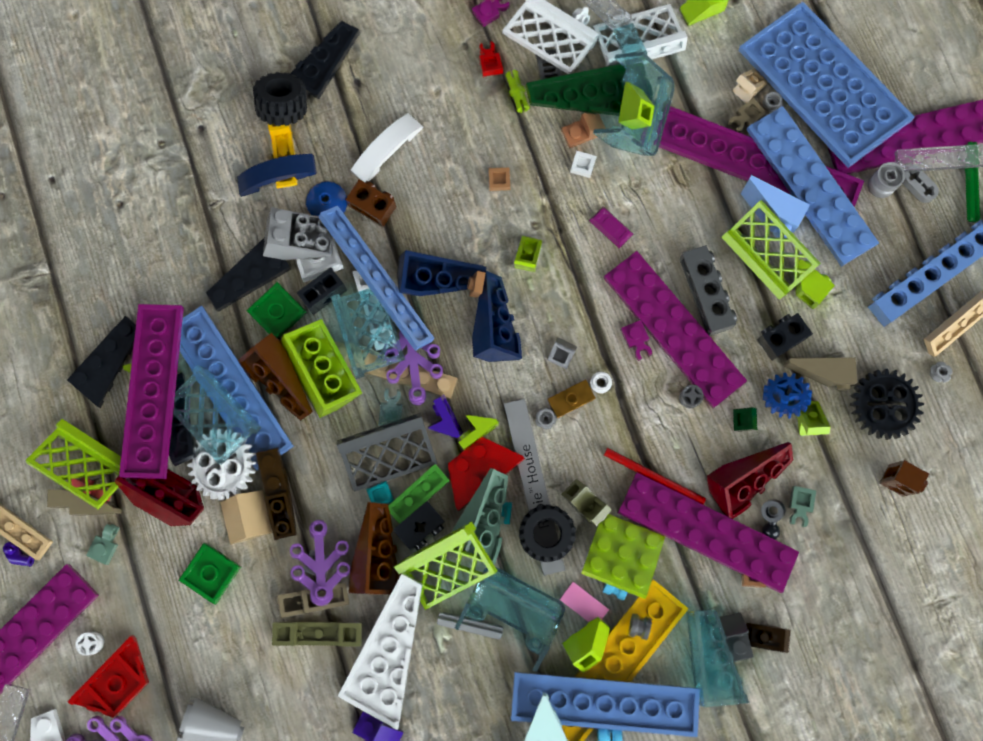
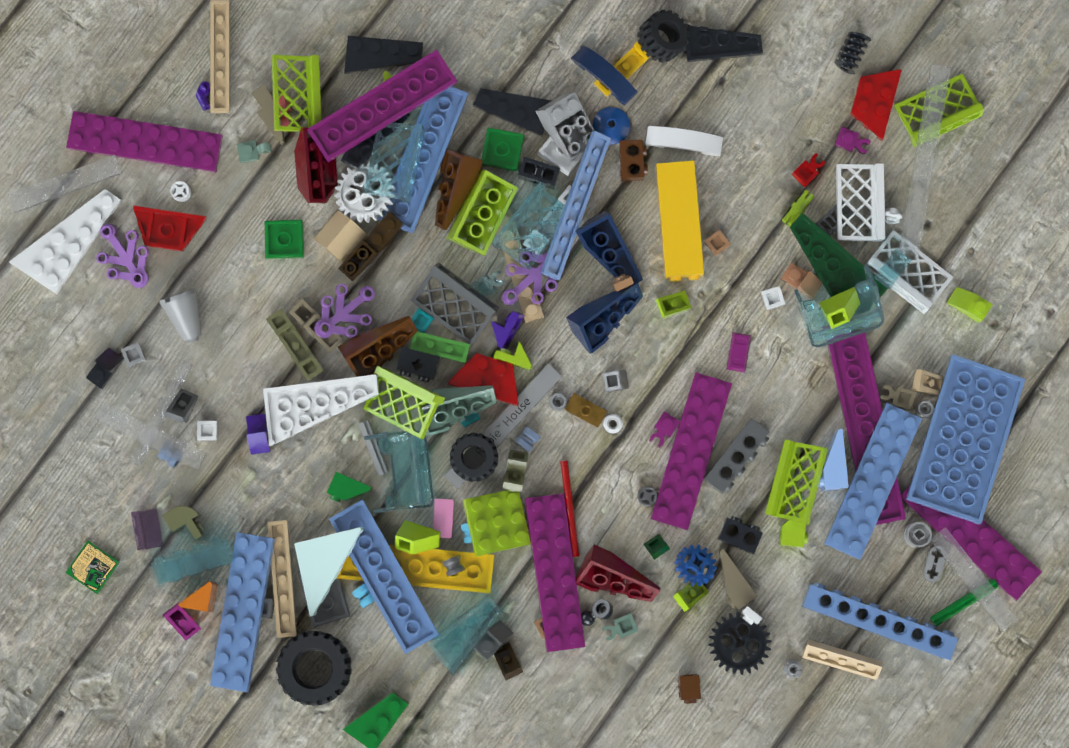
camera: 55 degrees right, 5 degrees up
none -> green slope [327,472,372,503]
none -> sand blue wheel [515,426,541,453]
none -> yellow brick [655,161,704,282]
none -> white plate [741,606,762,625]

